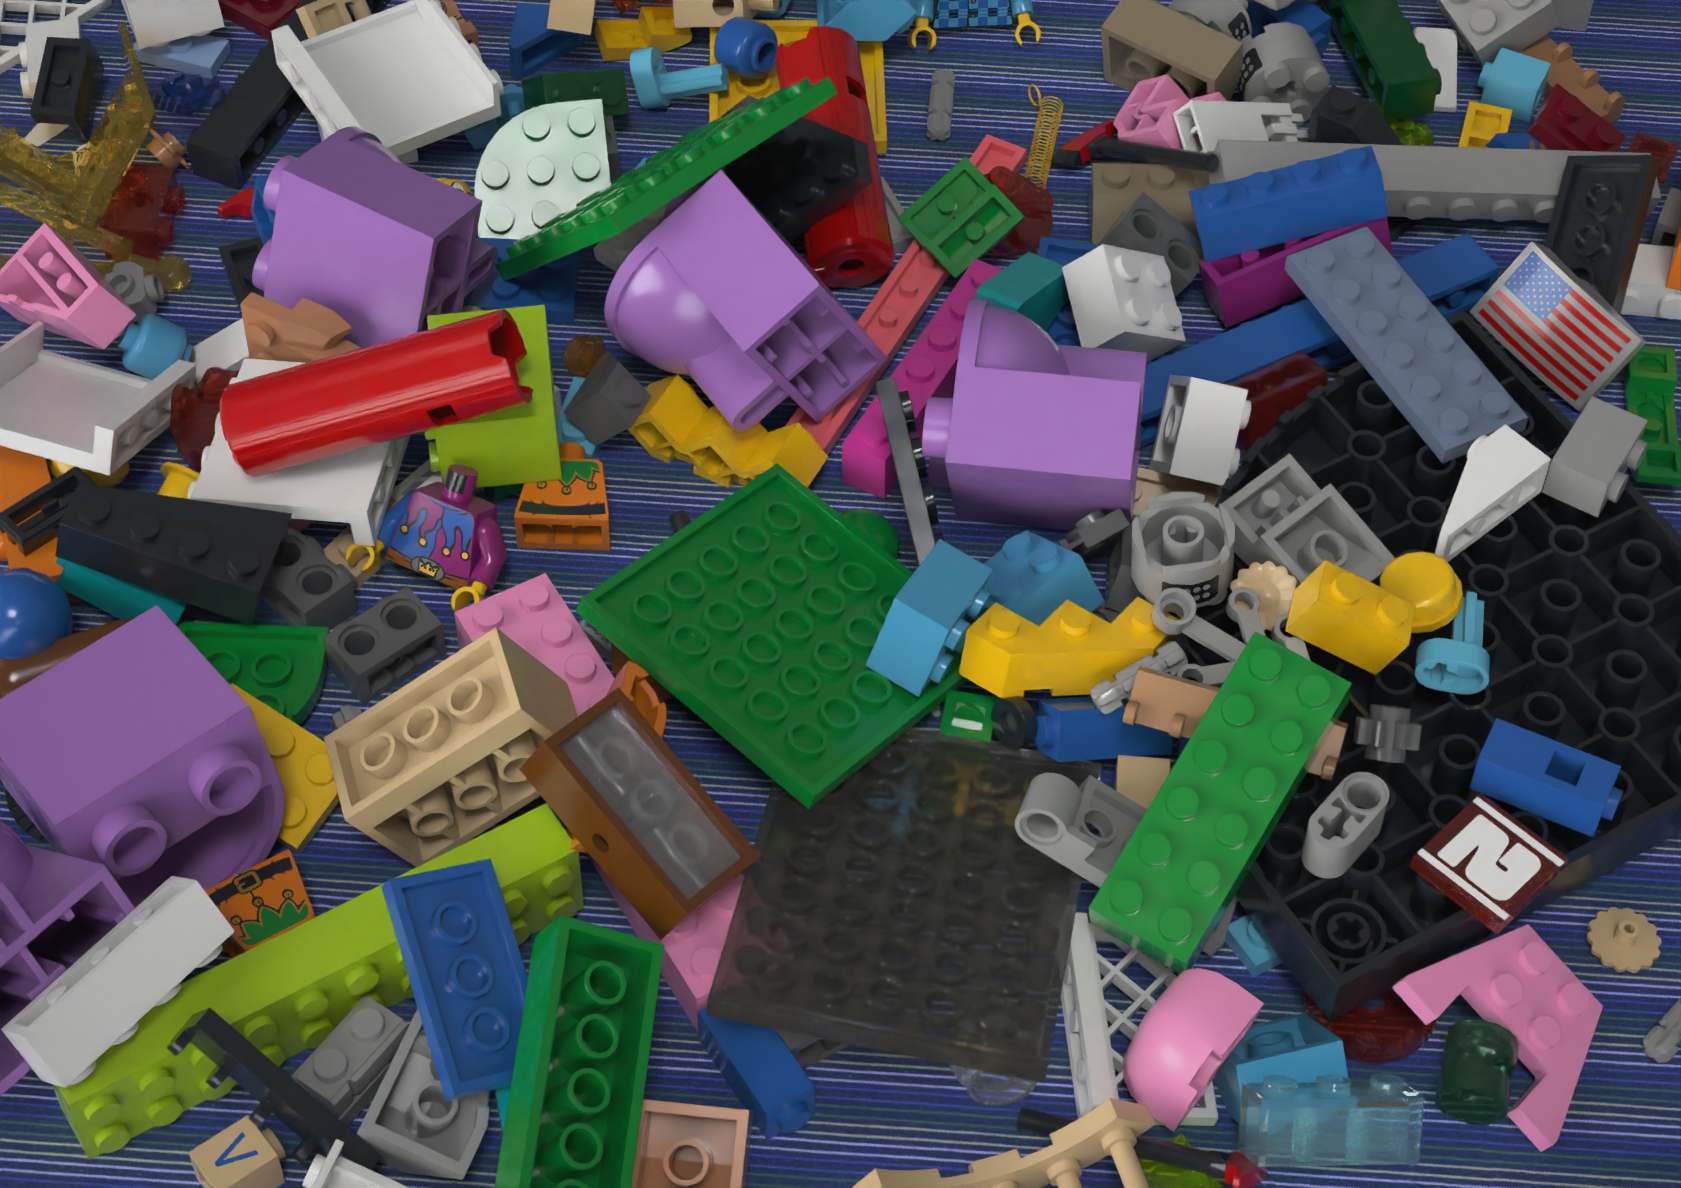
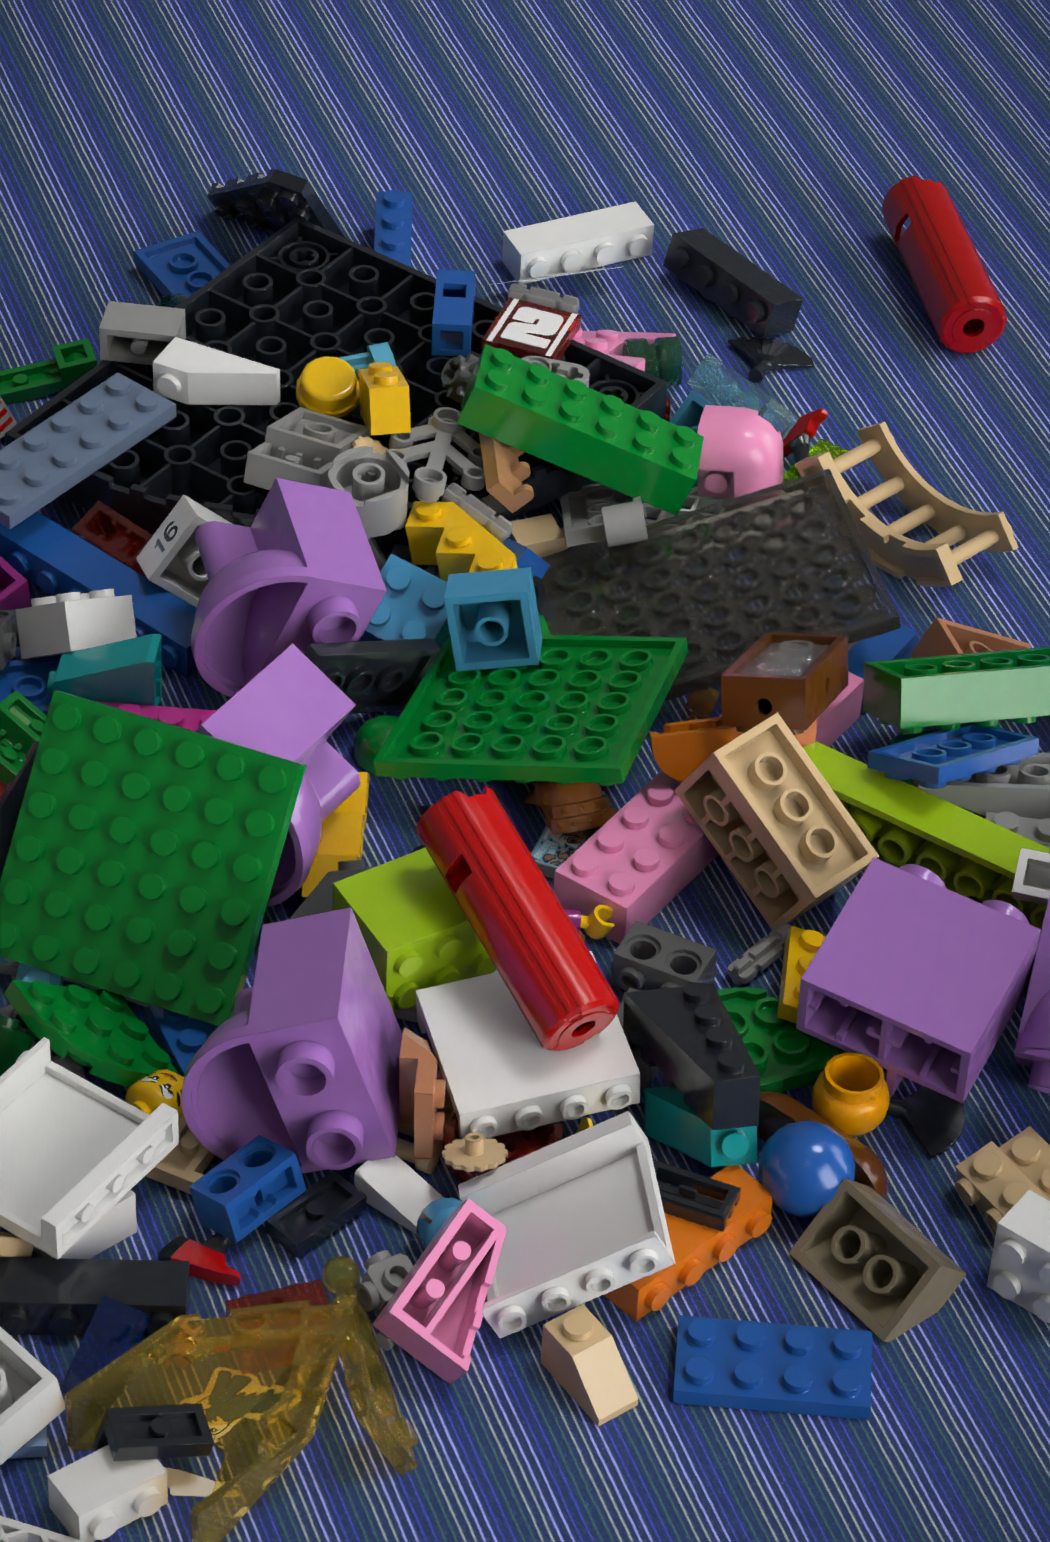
camera: 115 degrees left, 10 degrees down
none -> tan piece [442,1133,508,1172]

